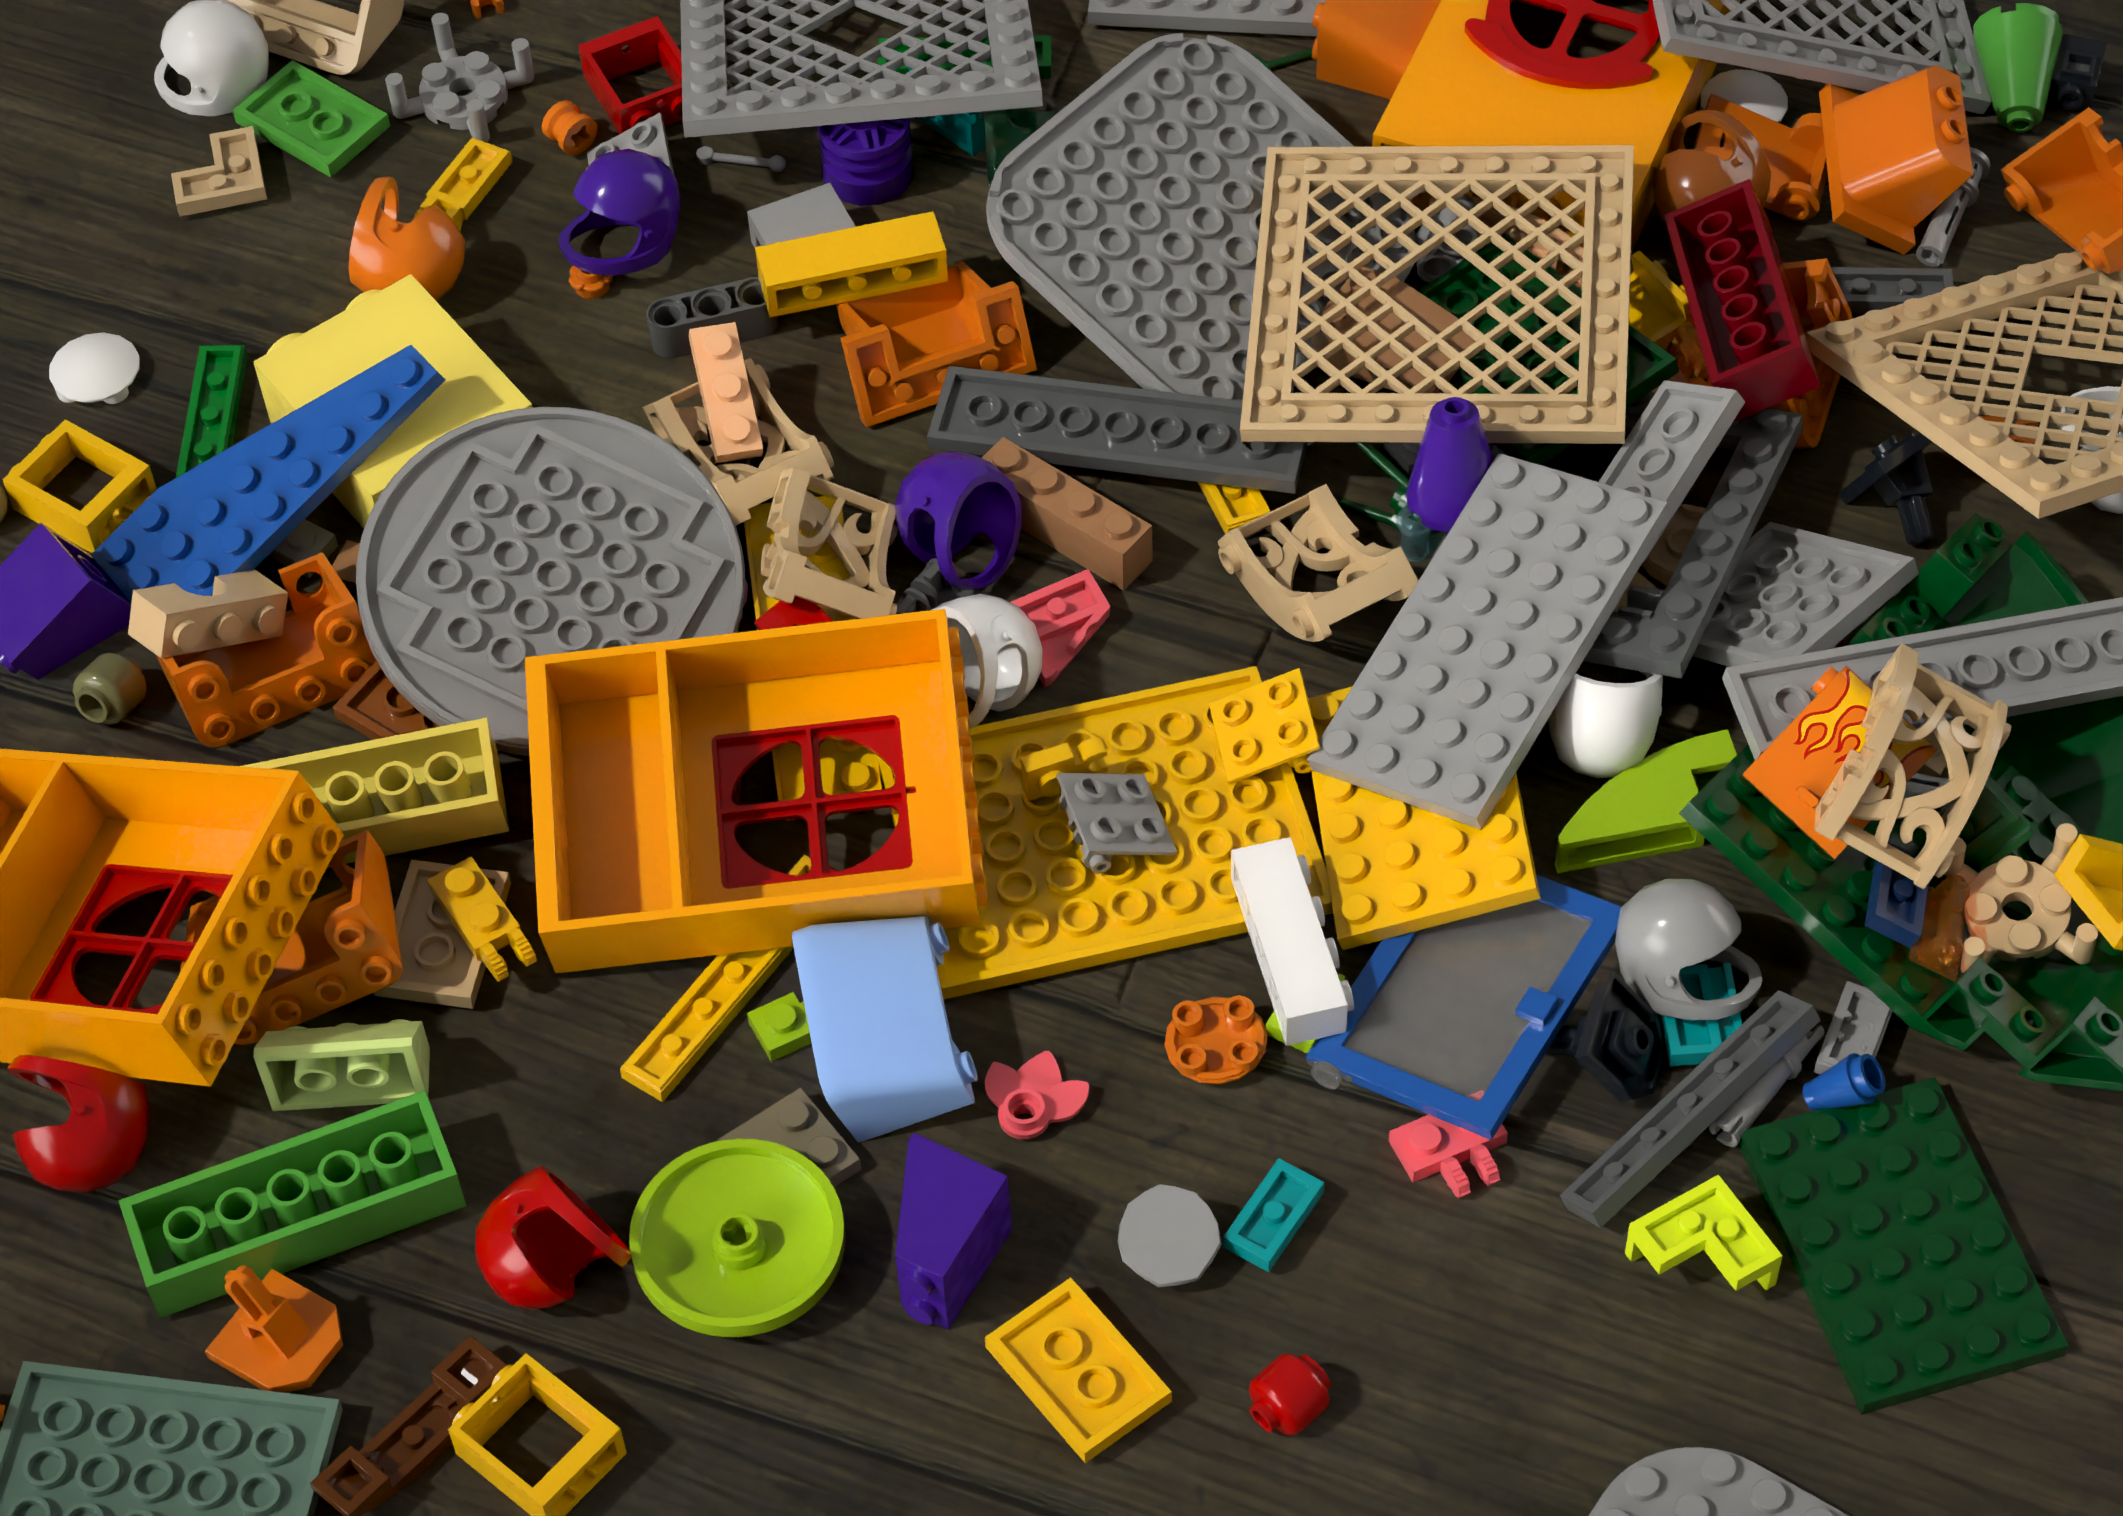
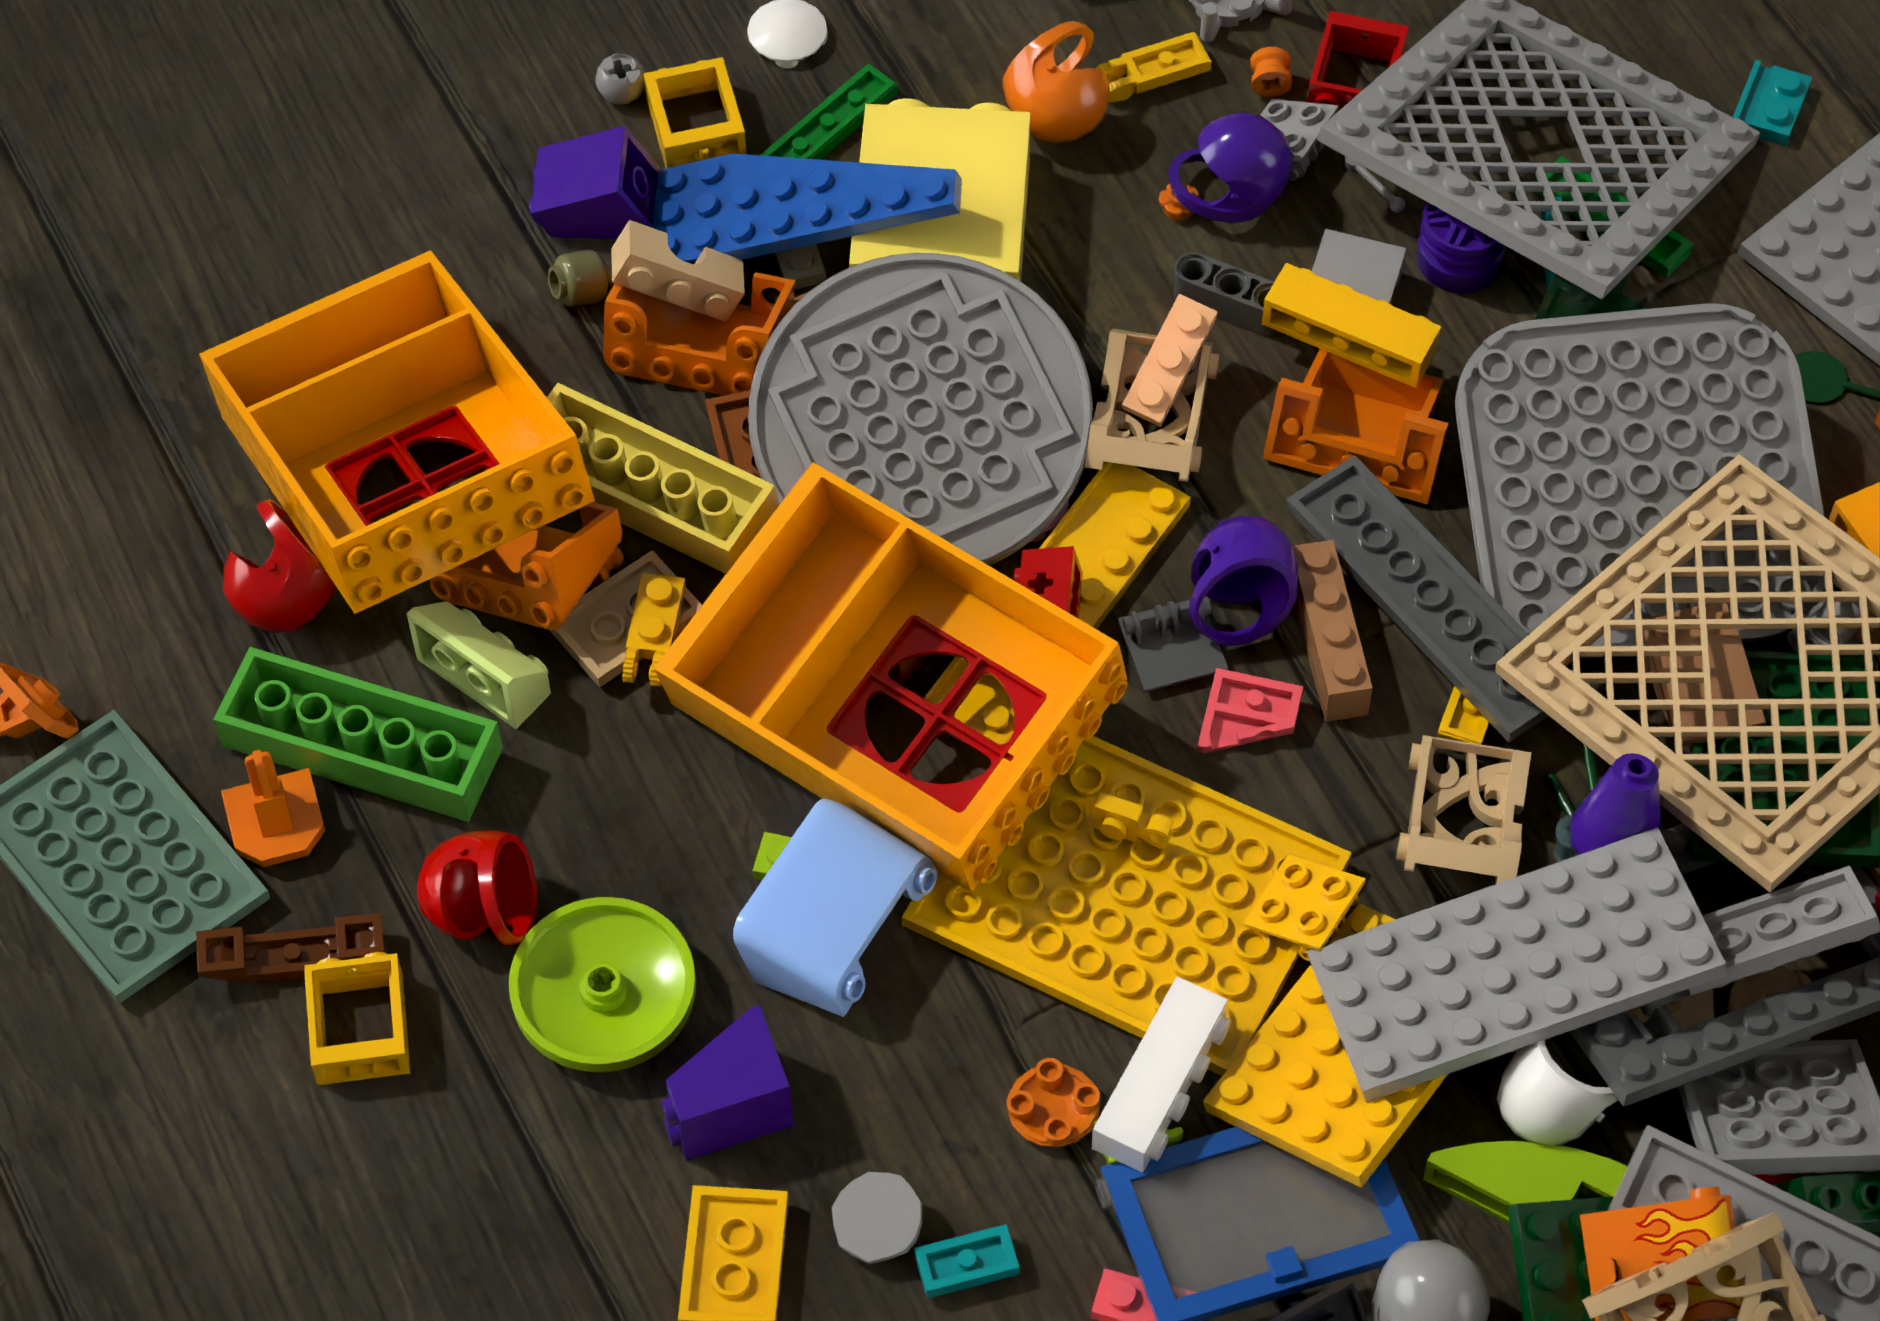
camera: 40 degrees right, 5 degrees up
yellow tile [620,854,811,1102] -> none
dark tan wing [717,1087,861,1187] -> none
tan fence [761,467,898,619] -> none
white piece [932,594,1043,729] -> none
coral plate [985,1051,1089,1139] -> none
light grey hinge [1056,773,1177,874] -> none

